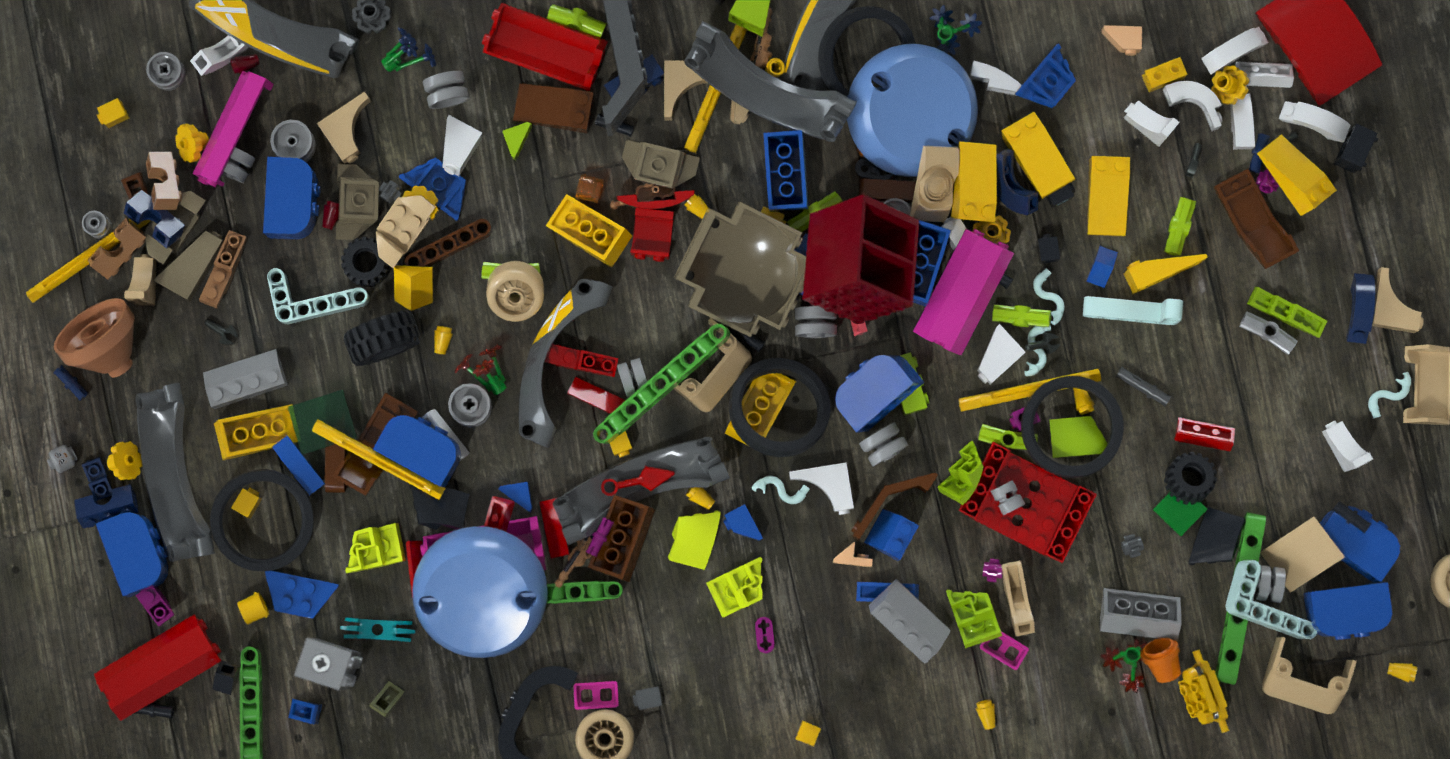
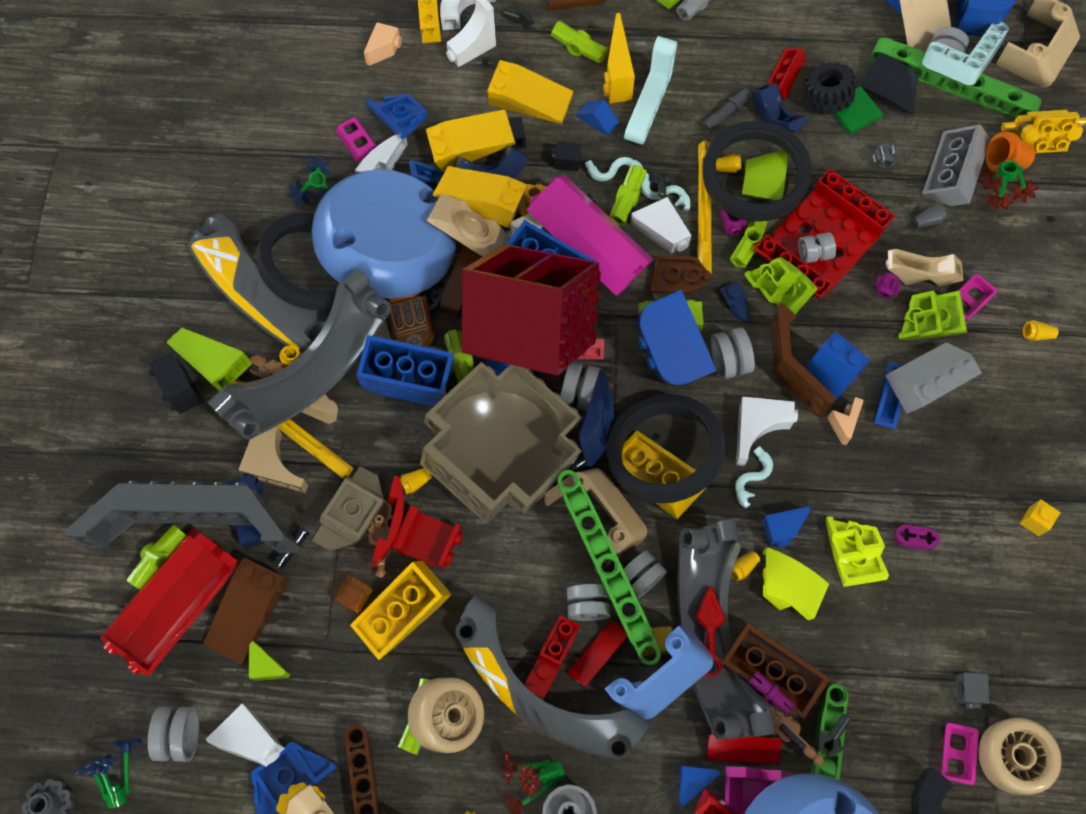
camera: 75 degrees left, 15 degrees down
none -> dark pink piece [336,117,377,162]
none -> tile [388,296,436,348]
none -> blue slope [409,159,443,190]
none -> dark blue slope [579,370,615,466]
none -> medium blue windscreen [605,625,714,719]
none -> light grey wheel [623,550,667,599]
none -> reddish brown tile [649,256,714,295]
none -> dark blue plate [718,281,750,323]
none -> dark blue arch [751,84,808,133]
none -> pearl dark grey bar [817,714,851,757]
none -> dark grey cone [913,205,947,229]

